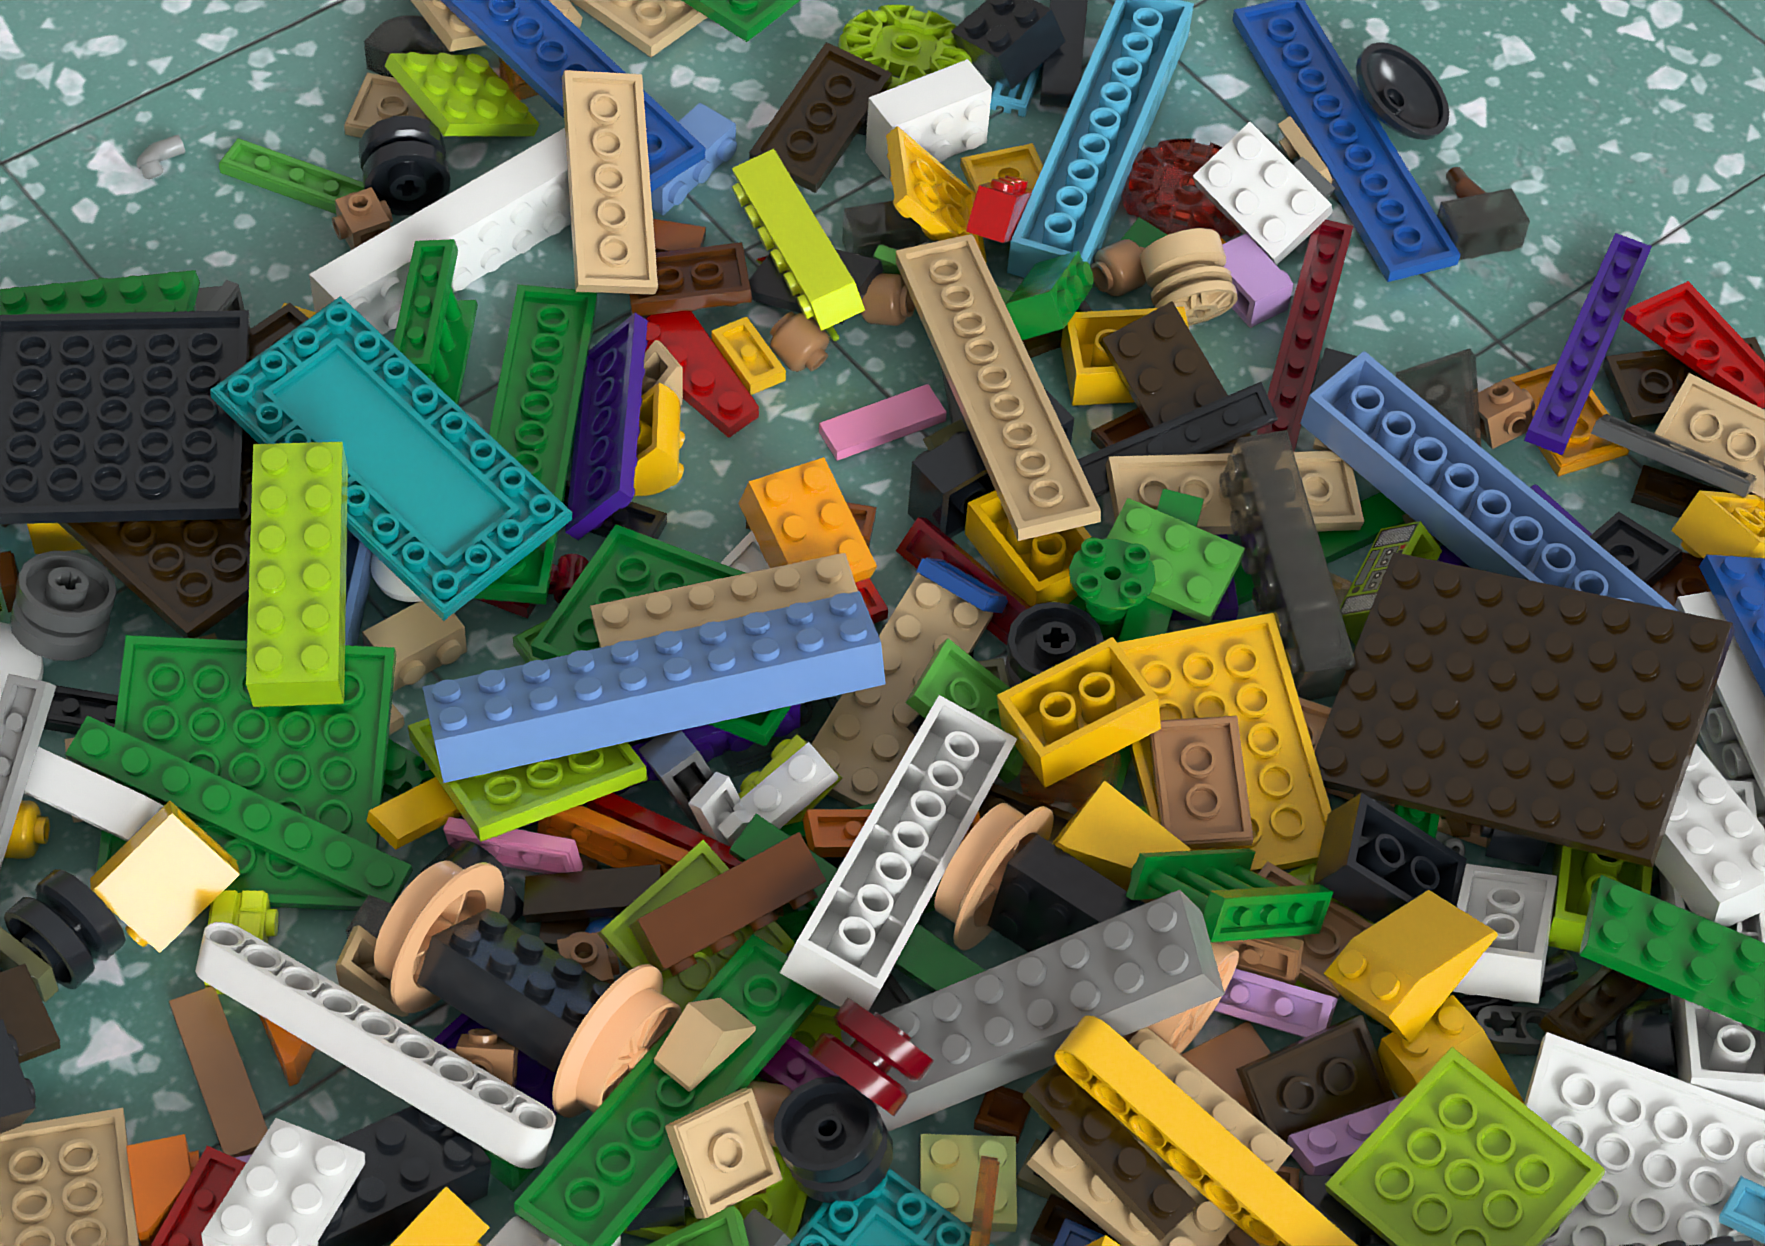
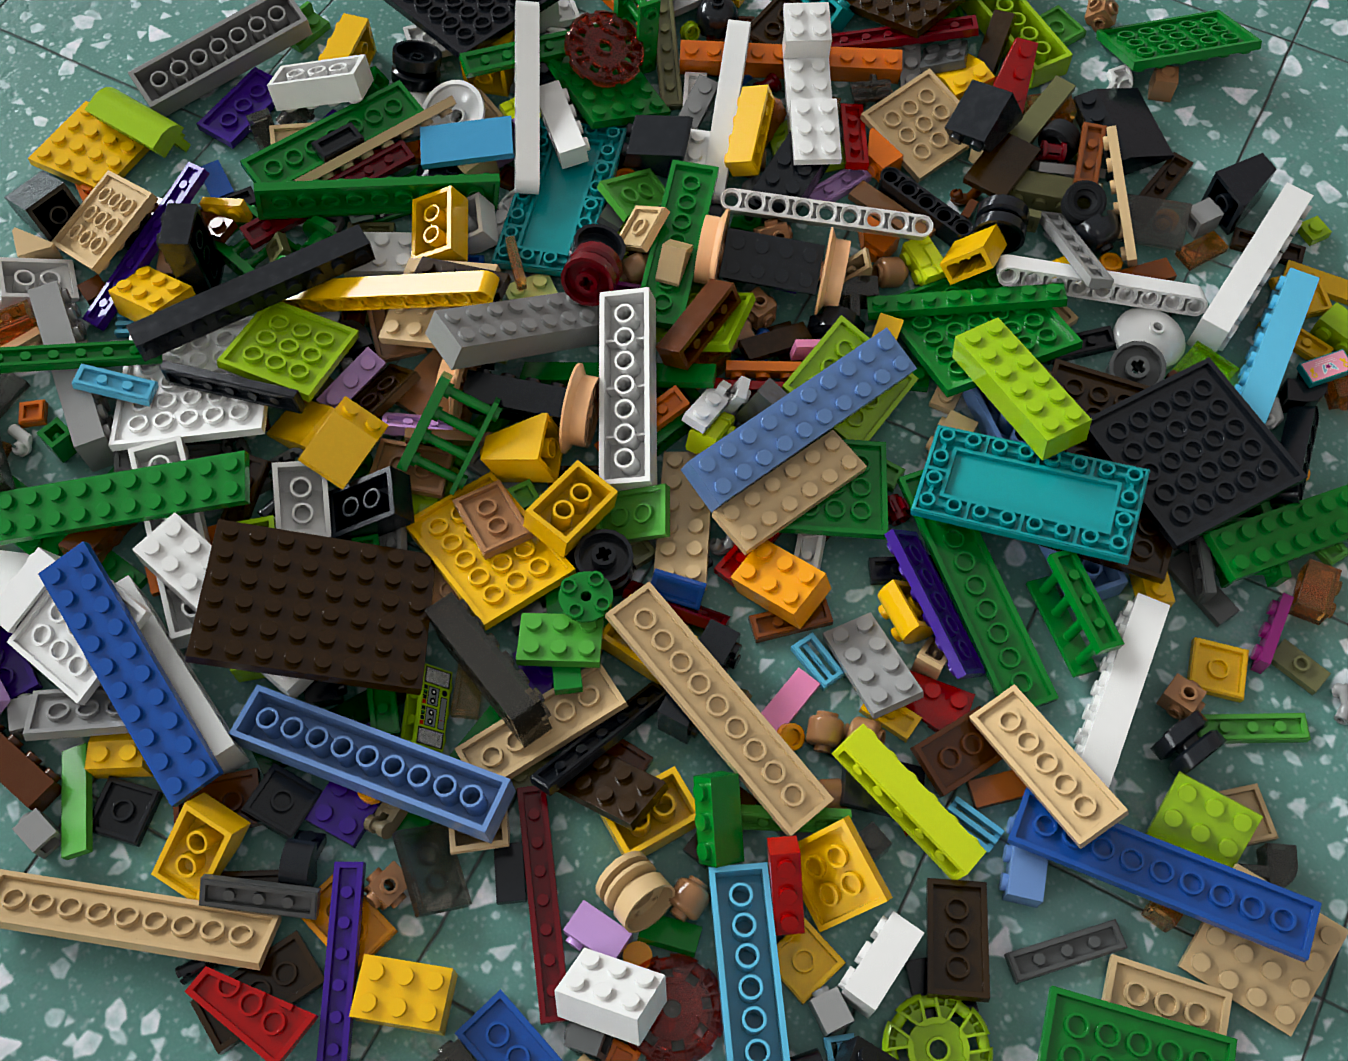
camera: 160 degrees right, 10 degrees up
none -> black tile [160,361,306,414]
none -> black brick [278,830,327,887]
none -> yellow brick [349,954,458,1036]
none -> light orange tile [777,723,805,751]
none -> medium azure tile [790,632,845,691]
none -> medium nougat head [806,711,844,753]
none -> light grey brick [808,985,855,1037]
none -> light grey plate [823,612,924,719]
none -> medium nougat head [871,257,909,288]
none -> black beam [878,167,974,247]
none -> medium azure tile [947,796,1004,855]
none -> reddish brown arm [950,188,983,205]
none -> reddish brown tile [961,199,979,222]
none -> dark grey tile [1004,919,1128,984]
none -> yellow tile [1187,637,1249,703]
none -> magenta plate [1250,593,1294,674]
none -> olive plate [1271,639,1331,695]
none -> clear orange brick [1288,558,1343,626]

